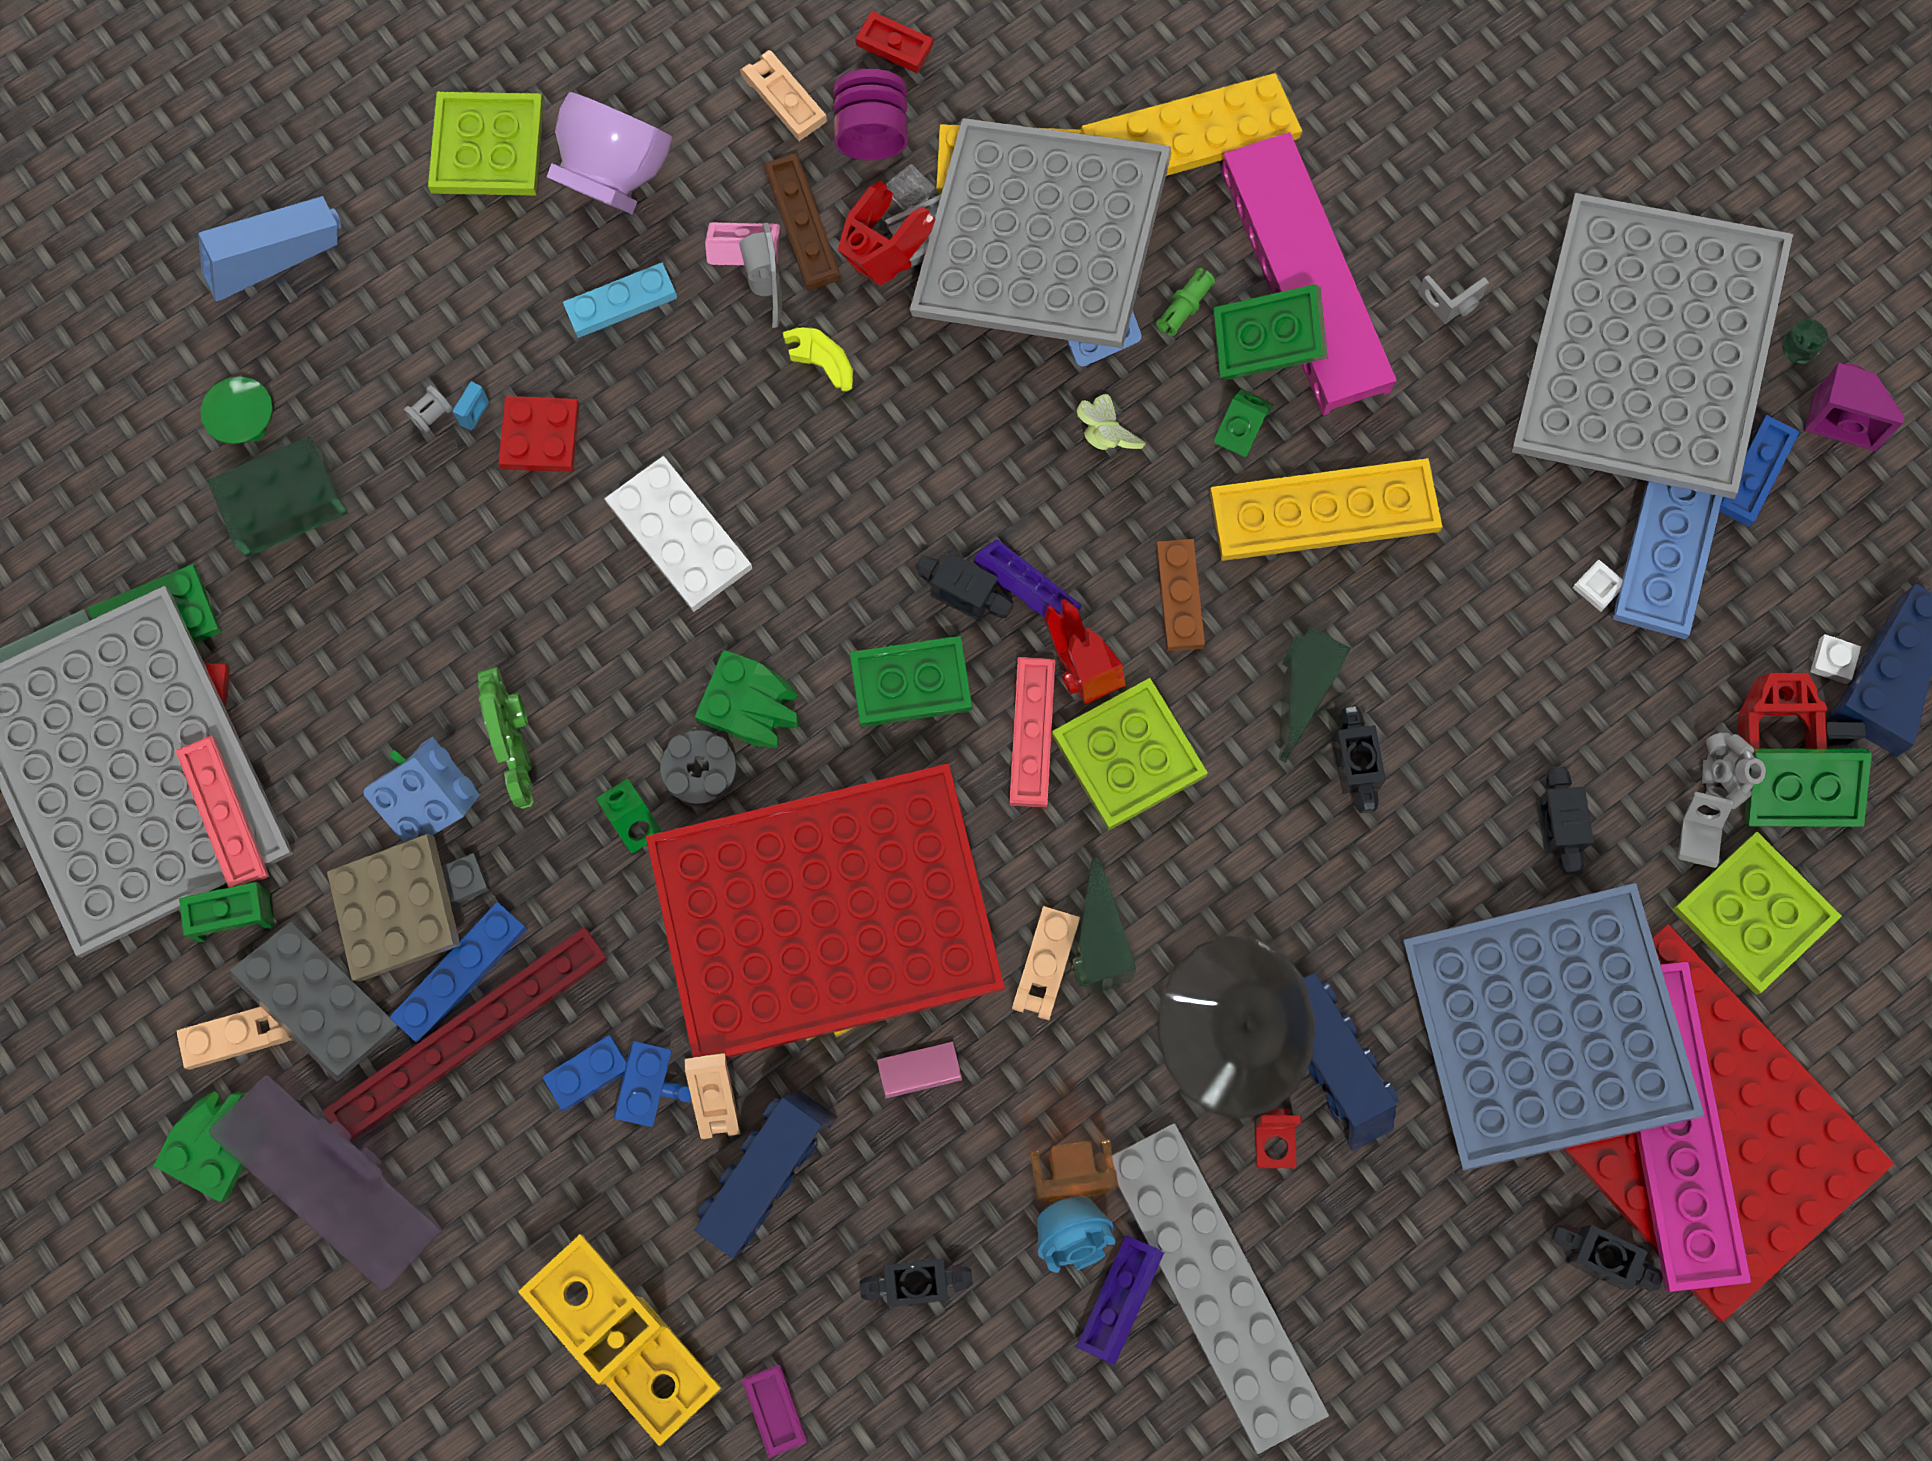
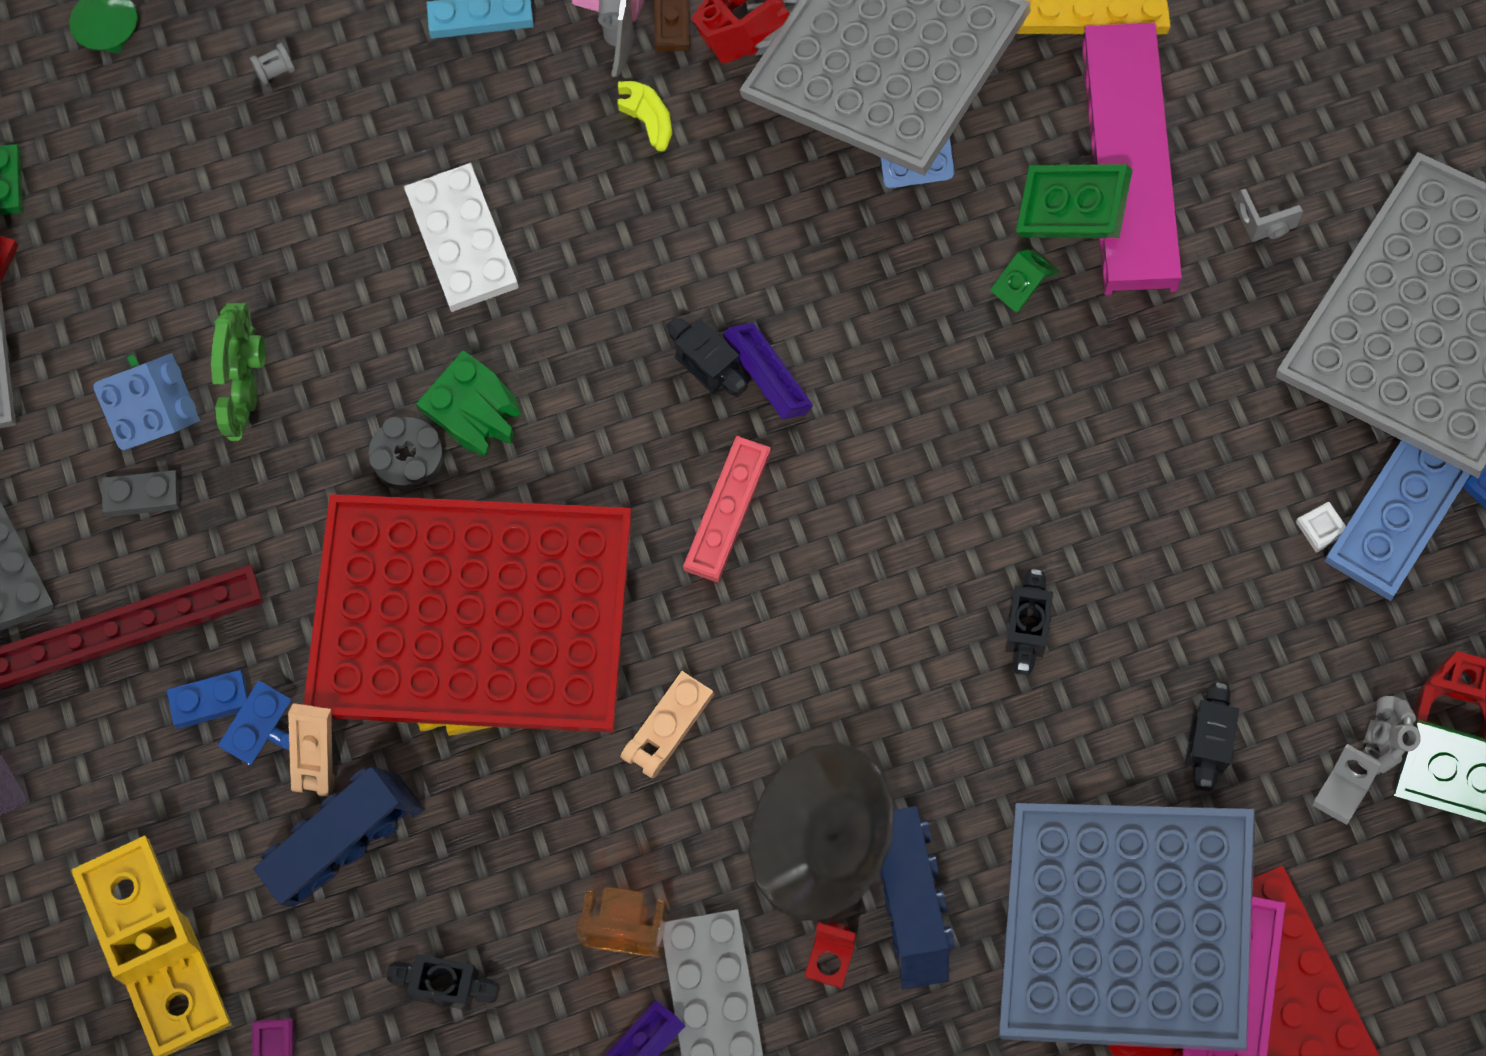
camera: 20 degrees right, 5 degrees down
clear green brick [207,435,349,558] -> none
dark tan plate [327,834,460,982] -> none
blue plate [389,902,528,1043] -> none
dark azure tile [452,381,490,431] -> none
red plate [498,396,580,472] -> none
green bracket [596,779,663,854] -> none
green plate [850,636,972,727] -> none
bright pink slope [877,1042,962,1098] -> none
dark azure cone [1037,1196,1116,1273] -> none
red piece [1044,599,1126,705] -> none
lime plate [1052,678,1208,831] -> none
clear green slope [1071,858,1136,995] -> none
yellowish green animal [1076,394,1146,450] -> none
bright green pin [1156,268,1215,336] -> none
dark orange plate [1156,539,1205,652] -> none
yellow plate [1209,458,1442,561] -> none
clear green slope [1279,626,1351,763] -> none
lime plate [1672,832,1842,995] -> none

